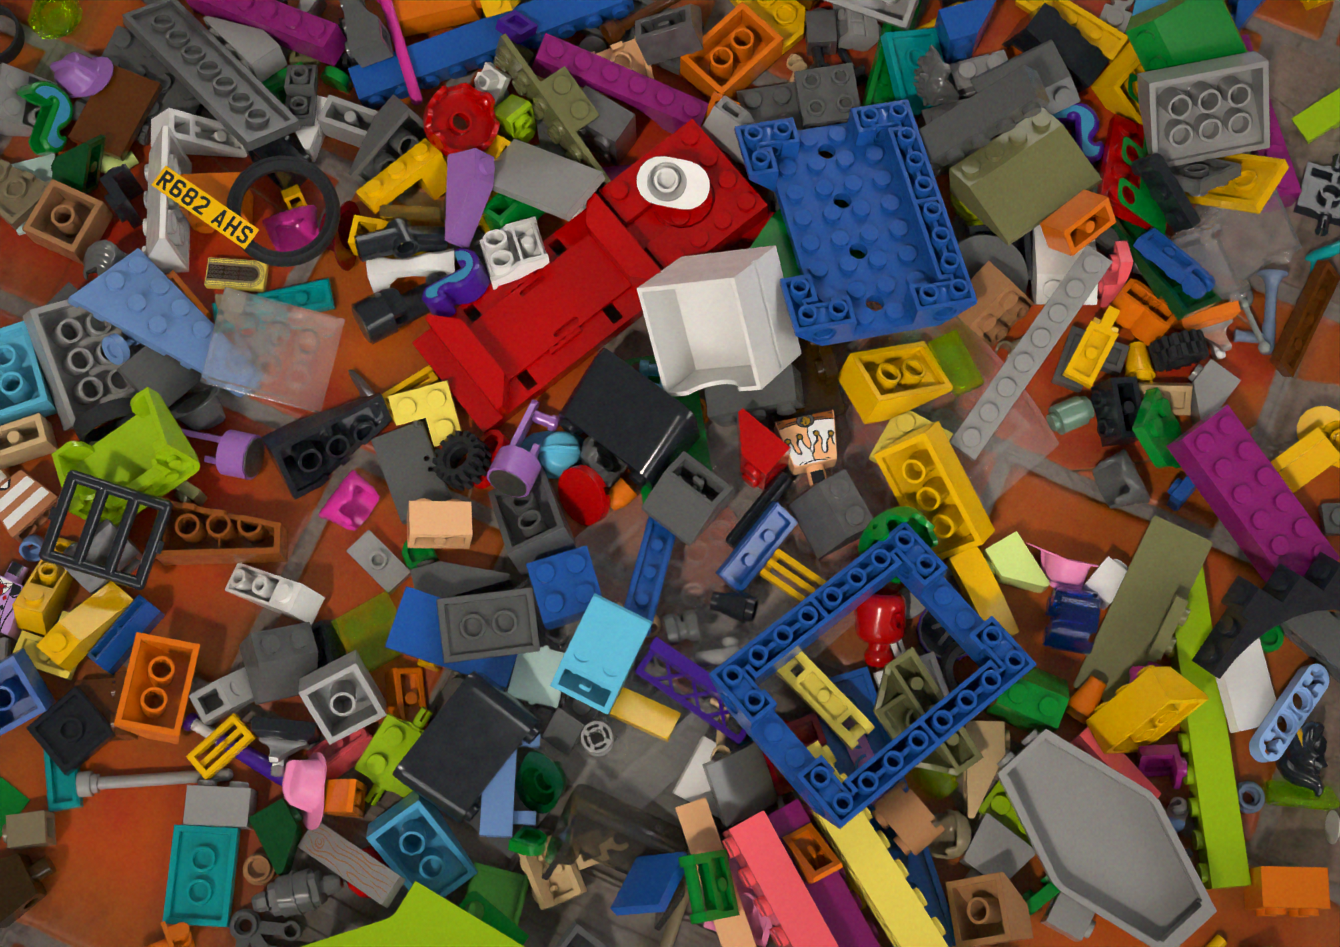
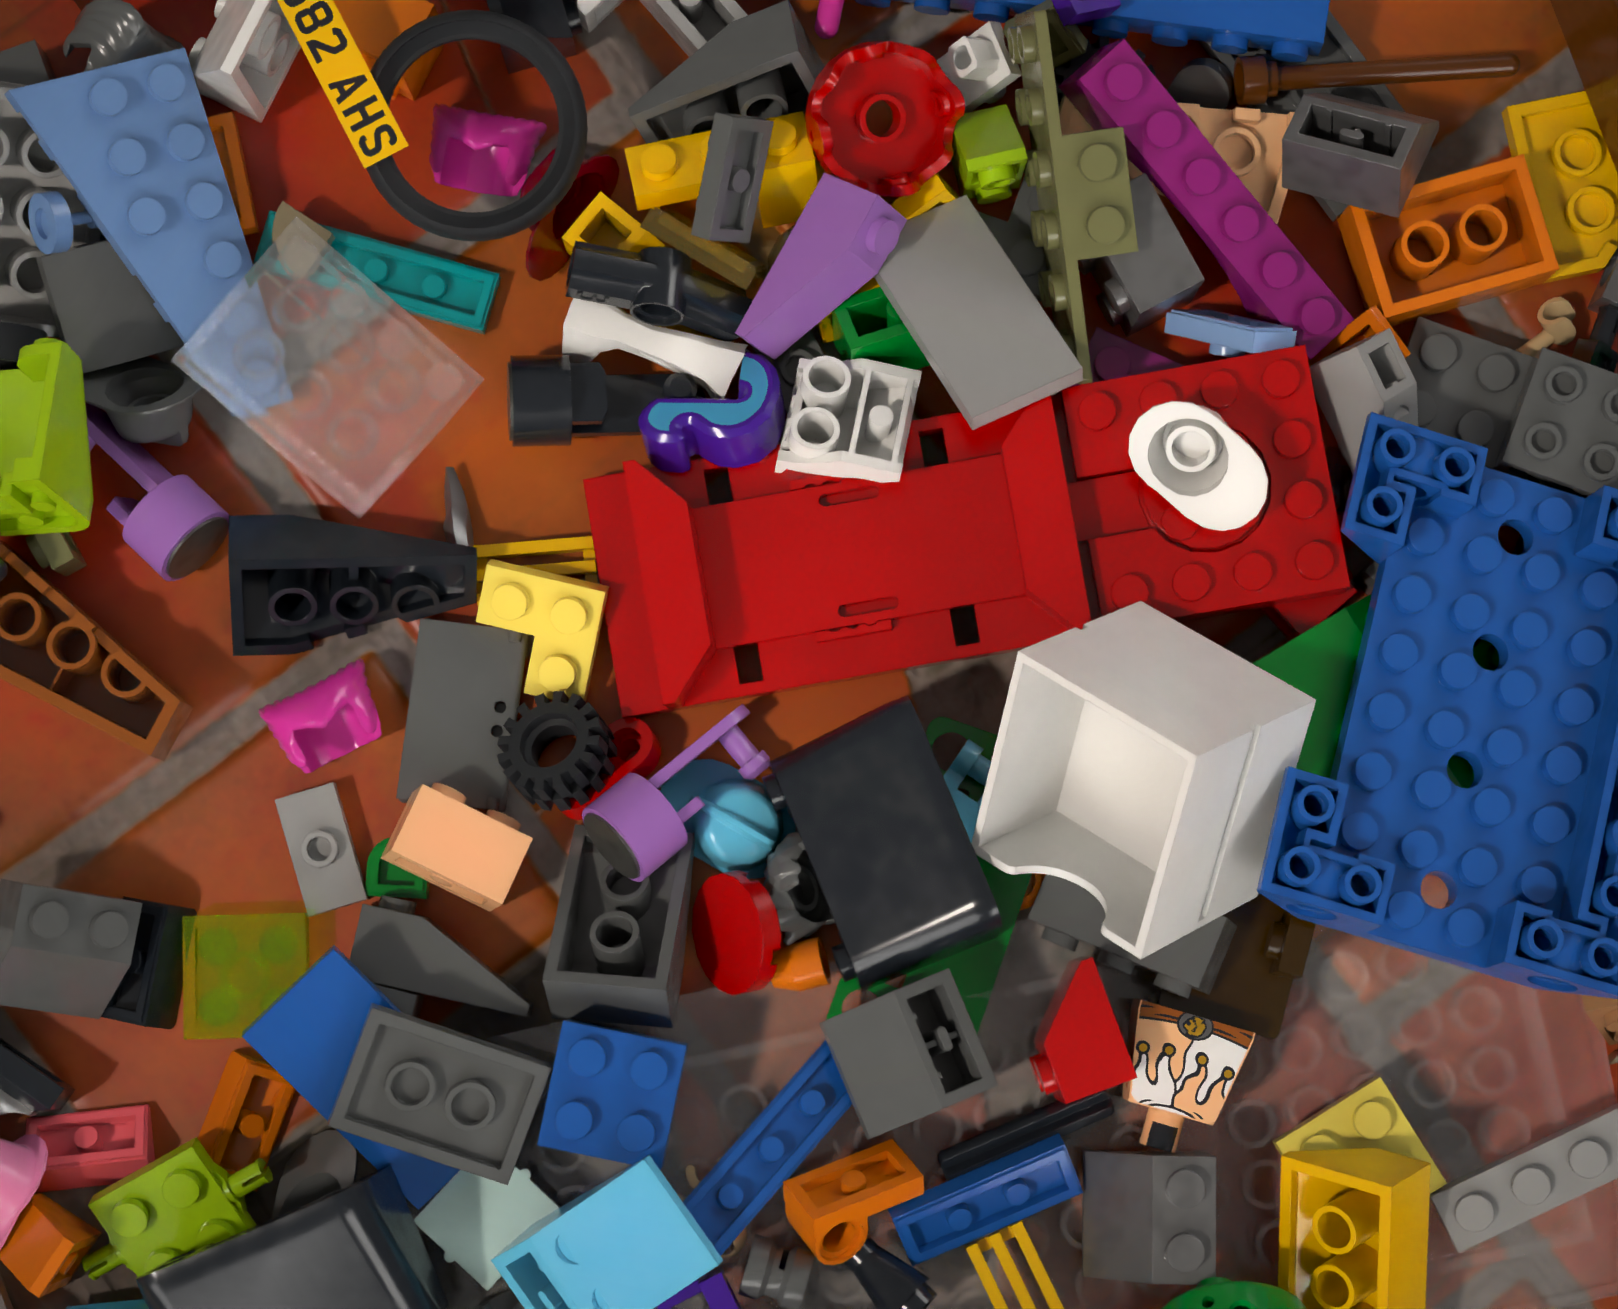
camera: 20 degrees right, 10 degrees up
tile [204,257,269,293] -> none
white slope [225,563,325,626] -> none
yellow piece [281,184,307,210] -> none
light grey brick [298,650,387,745] -> none
yellow slope [838,341,953,424] -> none
clear neon green plate [928,330,984,398] -> none
none -> dark grey plate [691,112,774,243]
none -> orange plate [783,1139,924,1266]
none -> light blue plate [1164,309,1297,357]

